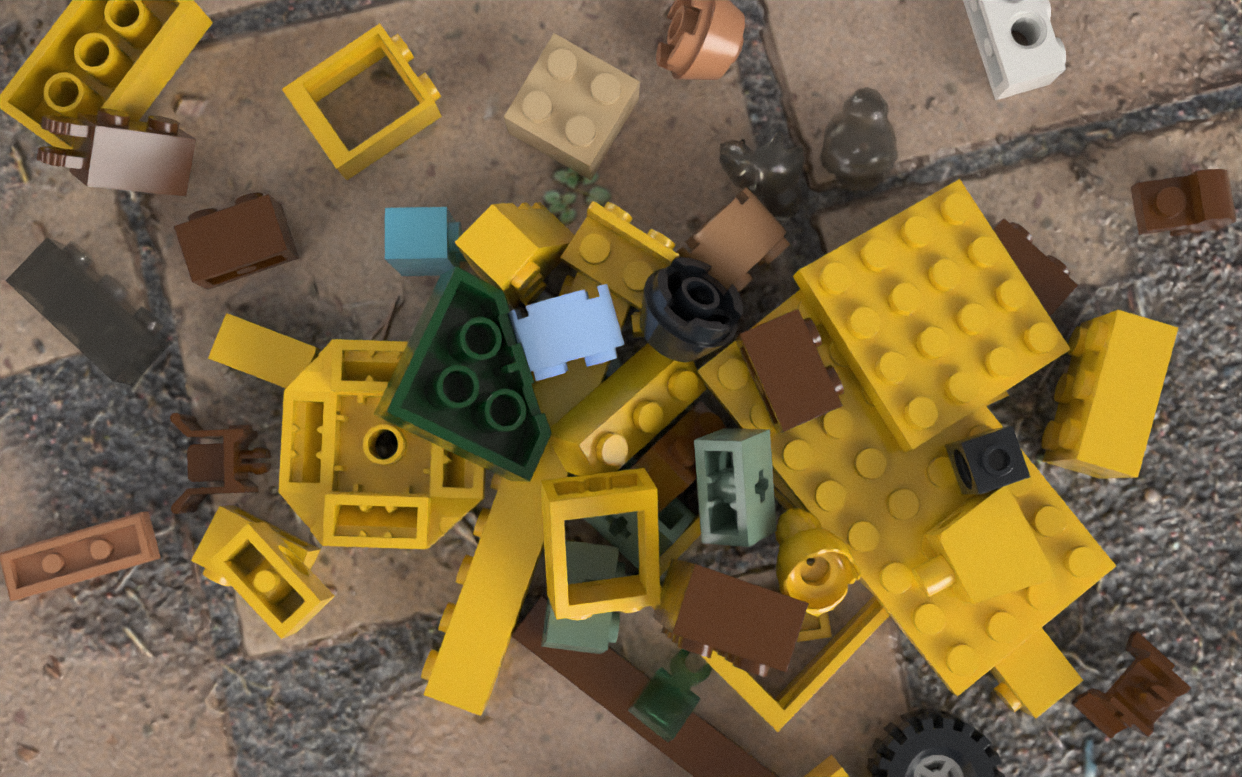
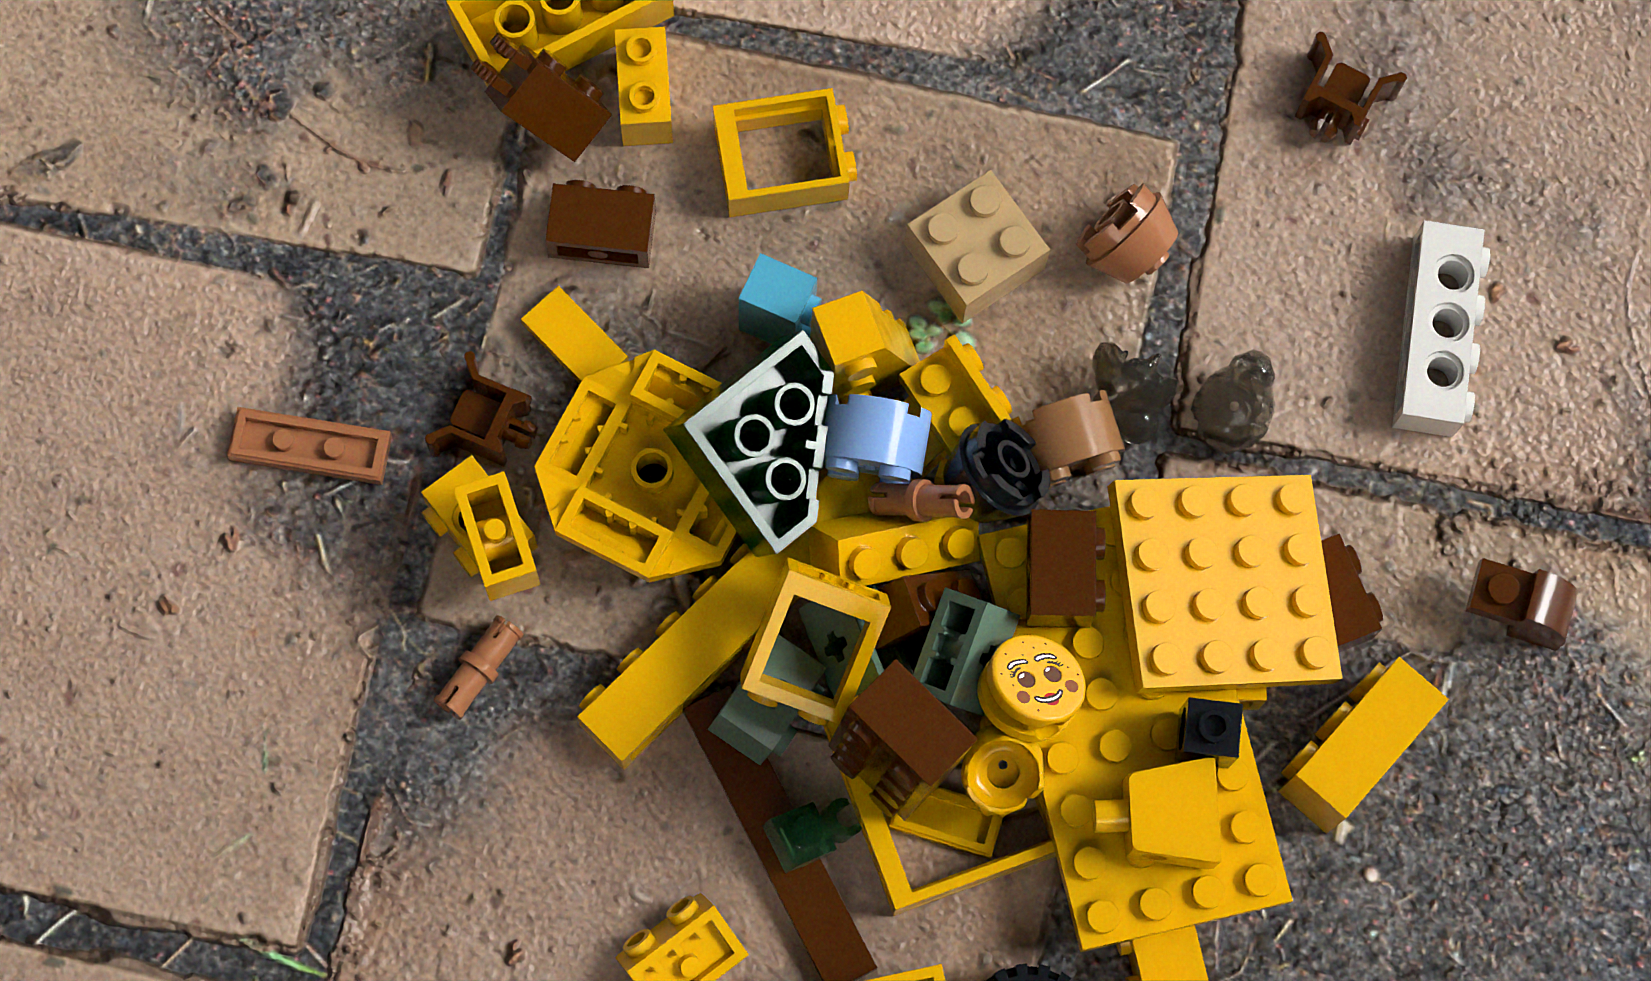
camera: 20 degrees right, 10 degrees down
clear smoke brick [5,237,172,385] -> none
none -> nougat pin [434,615,524,720]
none -> yellow brick [615,26,673,146]
none -> nougat pin [868,479,975,522]
none -> yellow head [977,634,1086,742]

